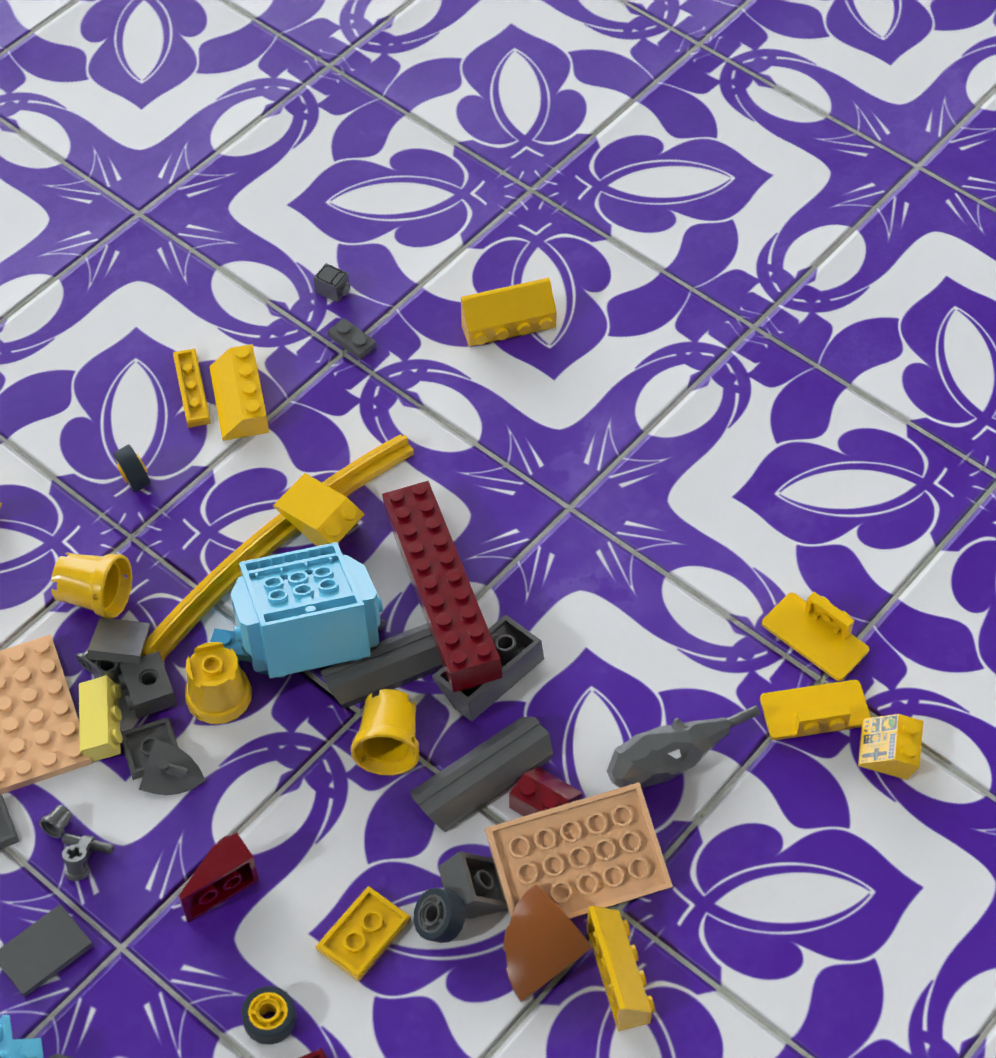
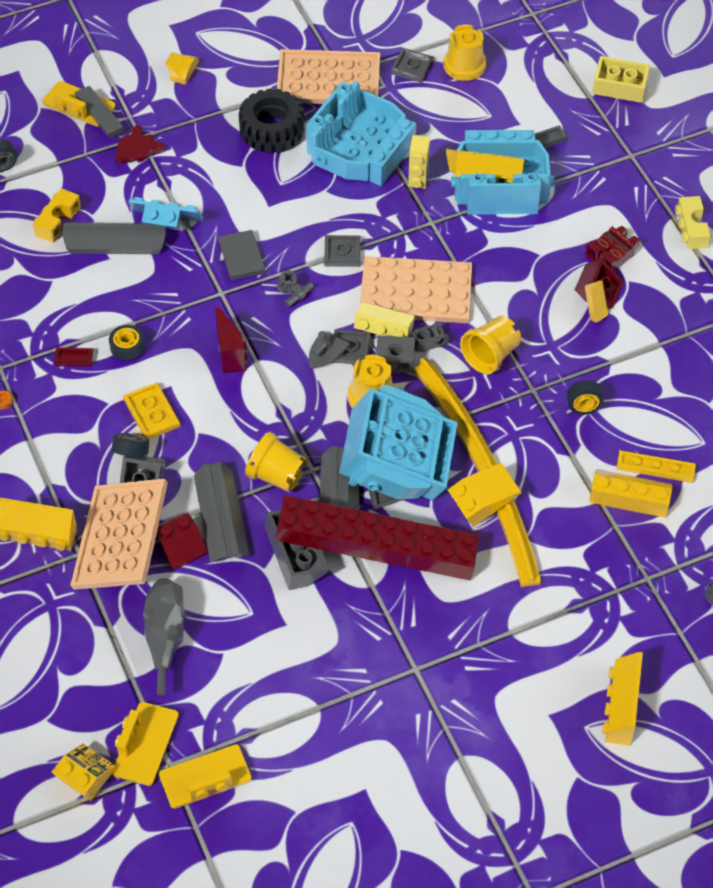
camera: 115 degrees right, 0 degrees up
dark grey piece [39,805,73,839] -> none
dark grey tile [87,617,150,664] -> none
dark grey plate [328,318,376,360] -> none
dark orange brick [503,884,592,1002] -> none

